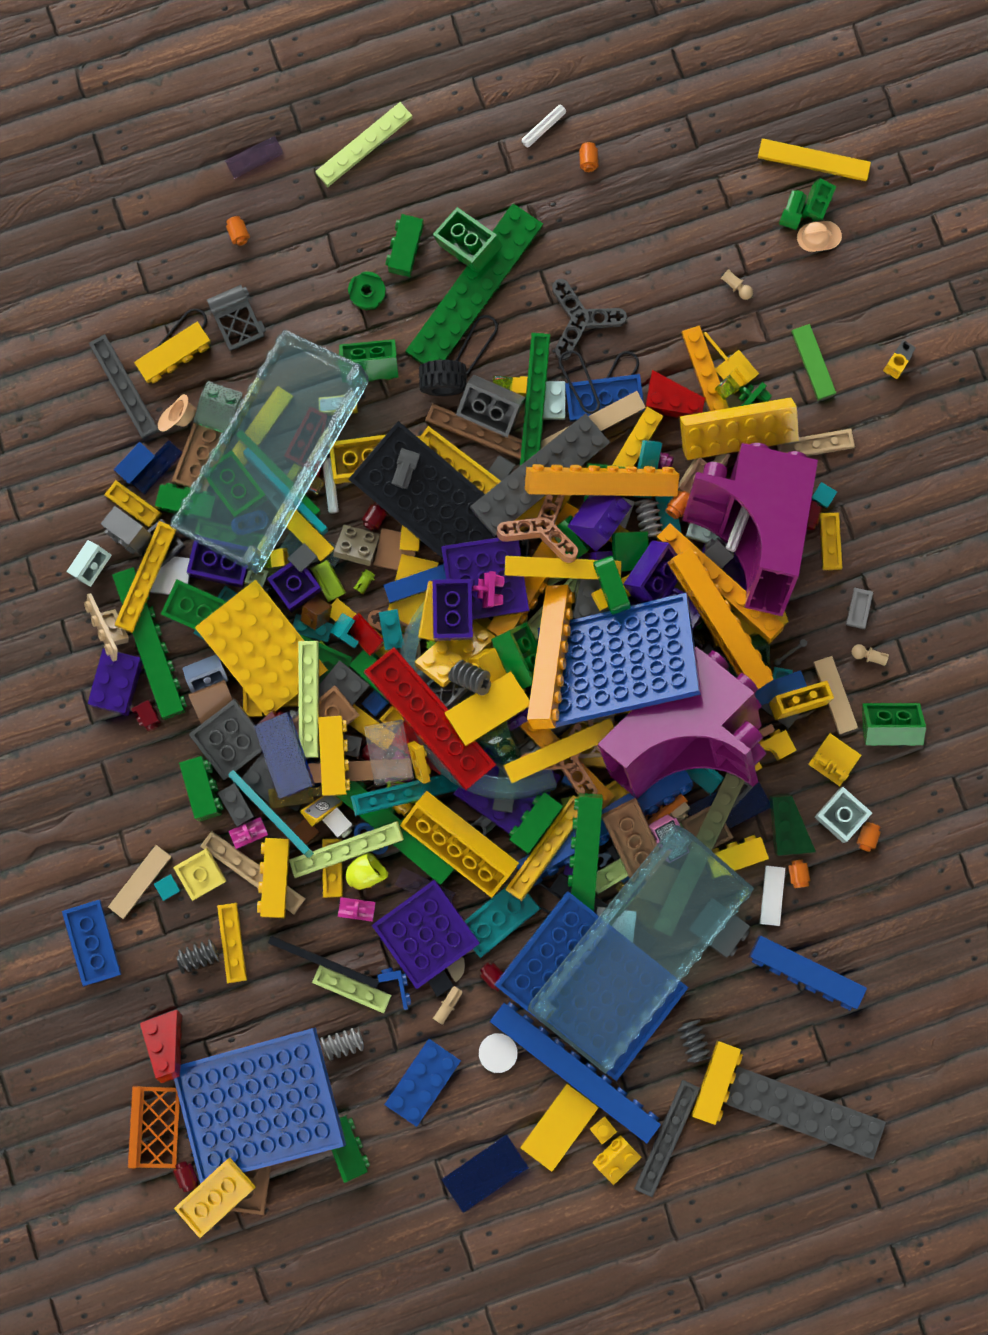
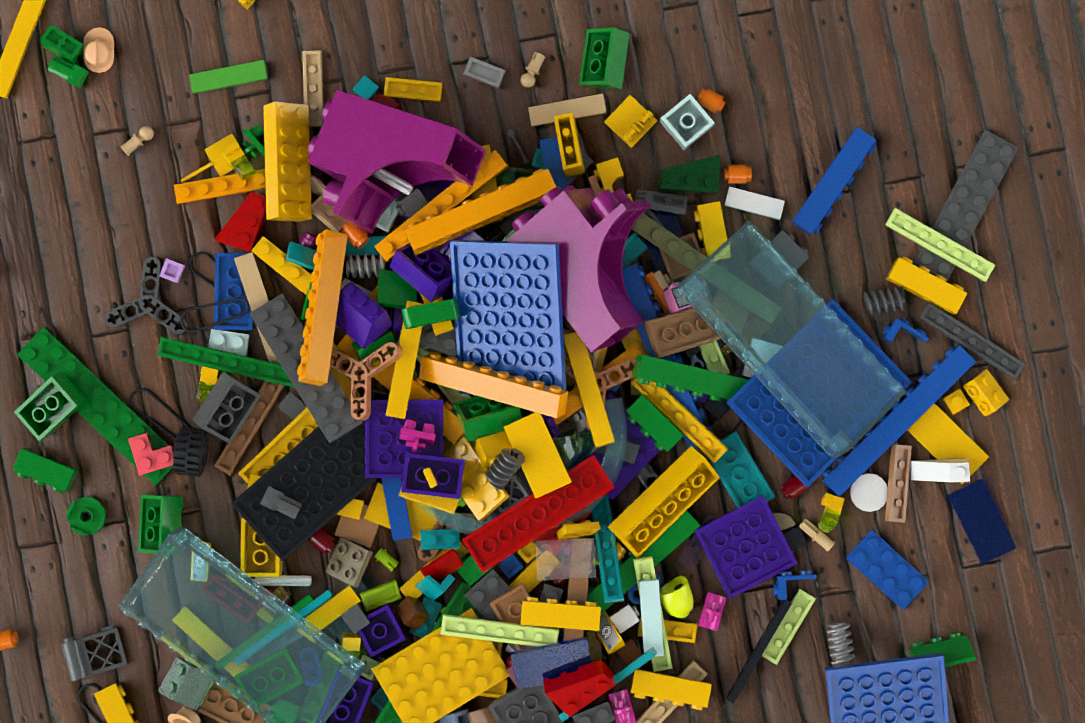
camera: 80 degrees left, 5 degrees up
none -> coral plate [128,433,174,476]
none -> lavender plate [159,258,185,283]
none -> yellow tile [423,467,438,488]
none -> red wedge [543,660,616,717]
none -> dark grey hinge [635,189,687,214]
none -> light aqua tile [639,579,664,657]
none -> leg [818,493,844,533]
none -> blue bracket [882,318,929,343]
none -> yellowish green tile [885,208,995,282]
none -> medium nougat plate [885,444,912,523]
none -> white slope [910,458,970,482]

